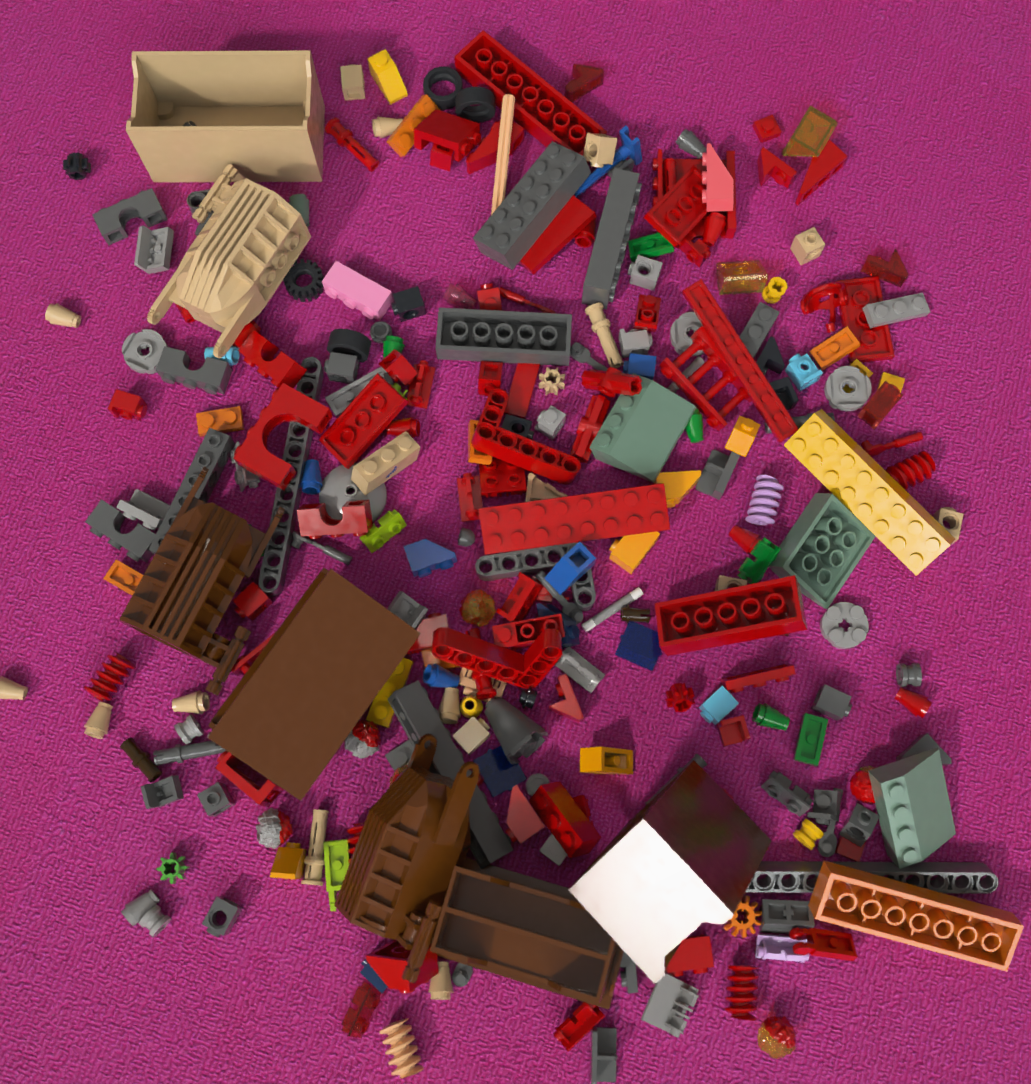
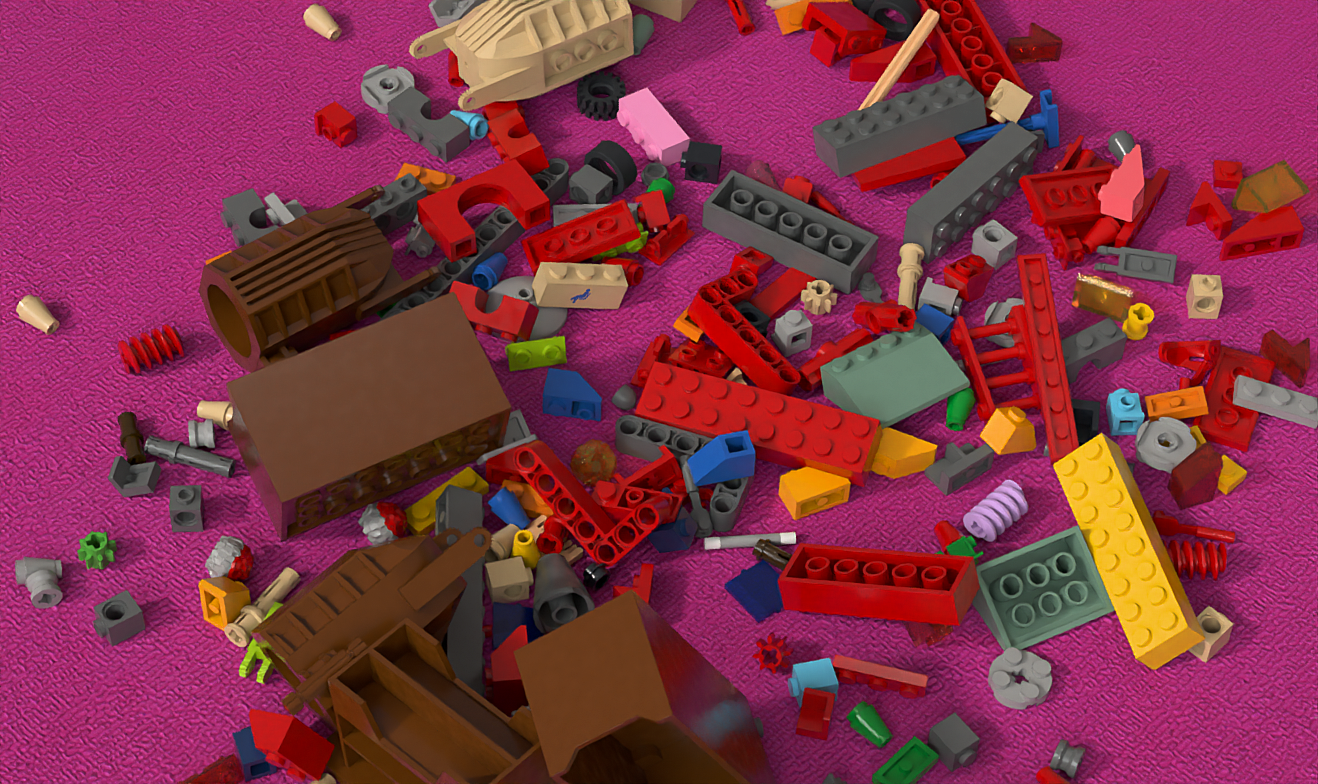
camera: 25 degrees right, 25 degrees down
tan cone [84,702,113,739] -> none
red panel [215,751,283,807] -> none
light grey hinge [555,647,605,693] -> none
green plate [628,233,674,262] -> none
black slope [756,336,784,376] -> none
none -> dark grey hinge [1094,246,1177,284]

